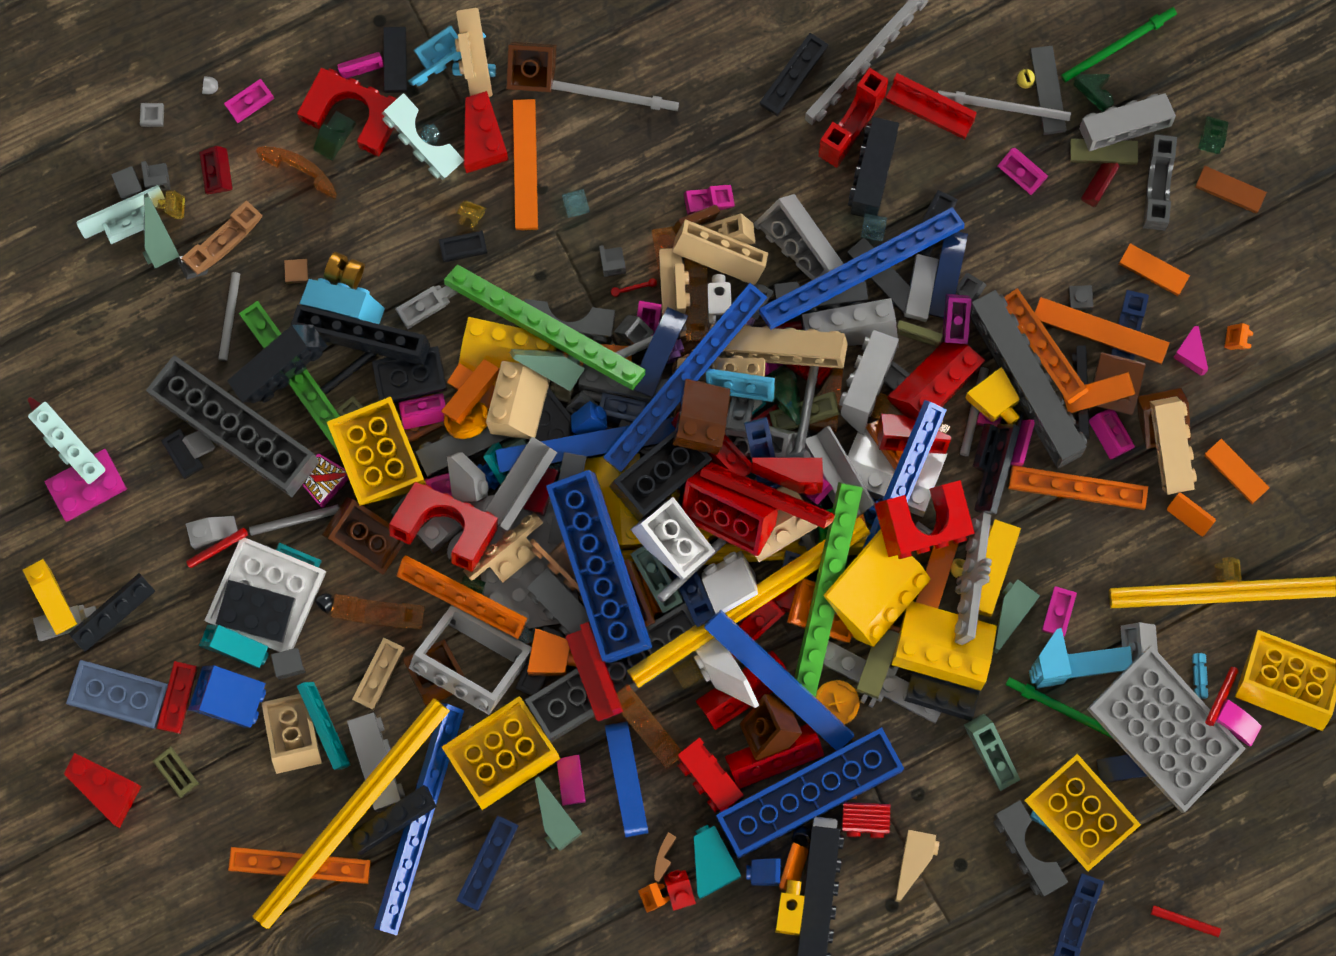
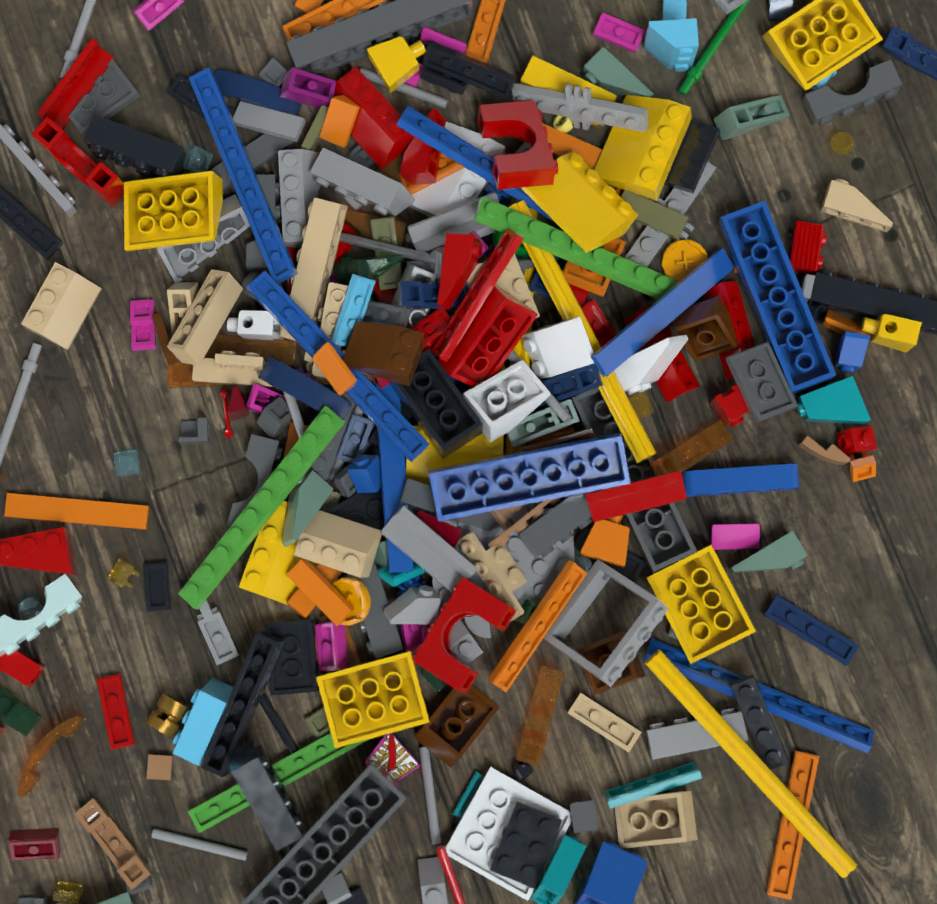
camera: 85 degrees left, 5 degrees up
none -> tan slope [21,262,102,350]
none -> dark grey wing [69,59,140,136]
none -> red tile [96,674,136,750]
none -> yellow slope [124,171,223,251]
none -> dark red slope [228,386,250,421]
none -> orange slope [313,342,357,395]
none -> orange slope [319,95,360,148]
none -> dark grey tile [725,342,798,424]
none -> clear yellow plate [830,132,854,155]

